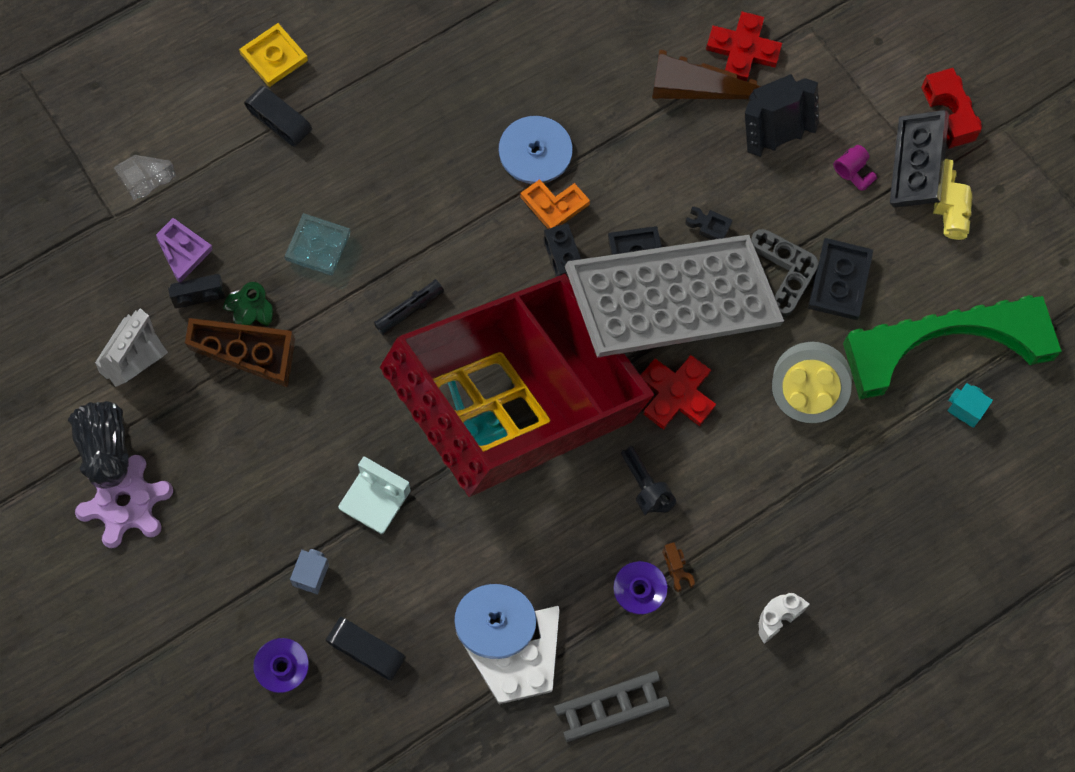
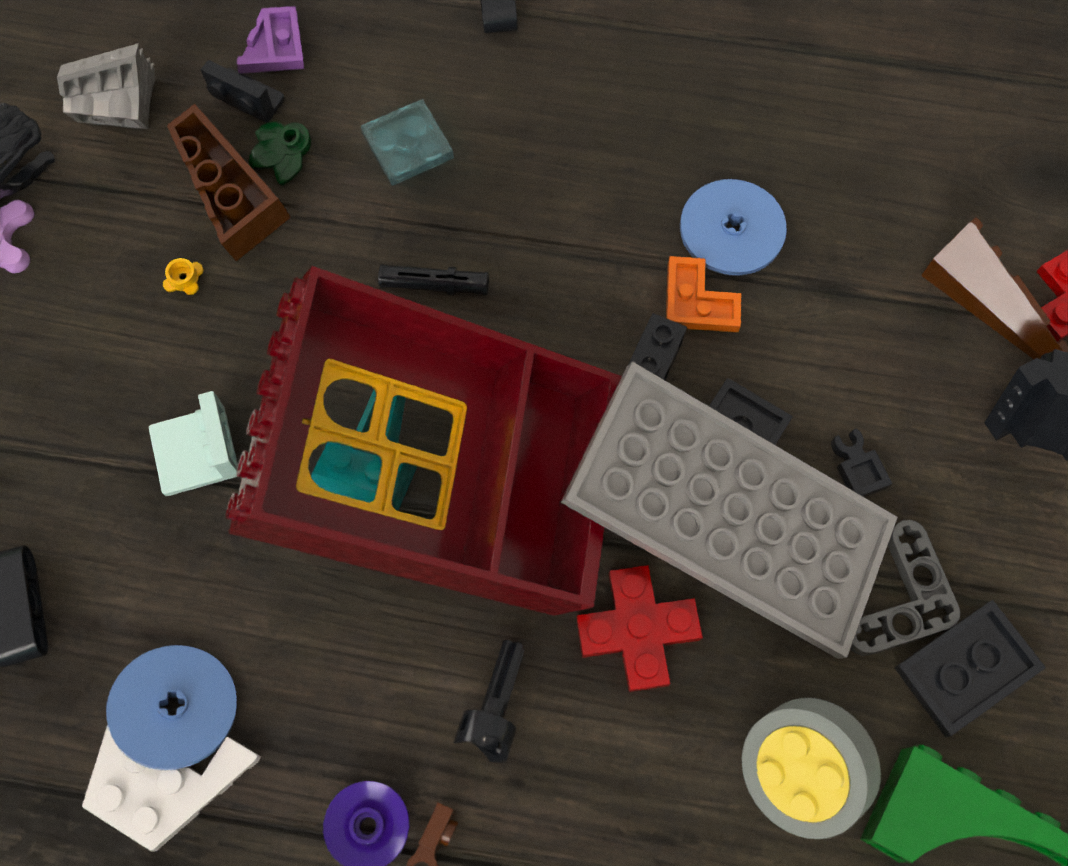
camera: 45 degrees right, 0 degrees up
sand blue brick [290,549,329,594] -> none
none -> yellow plate [163,258,204,295]

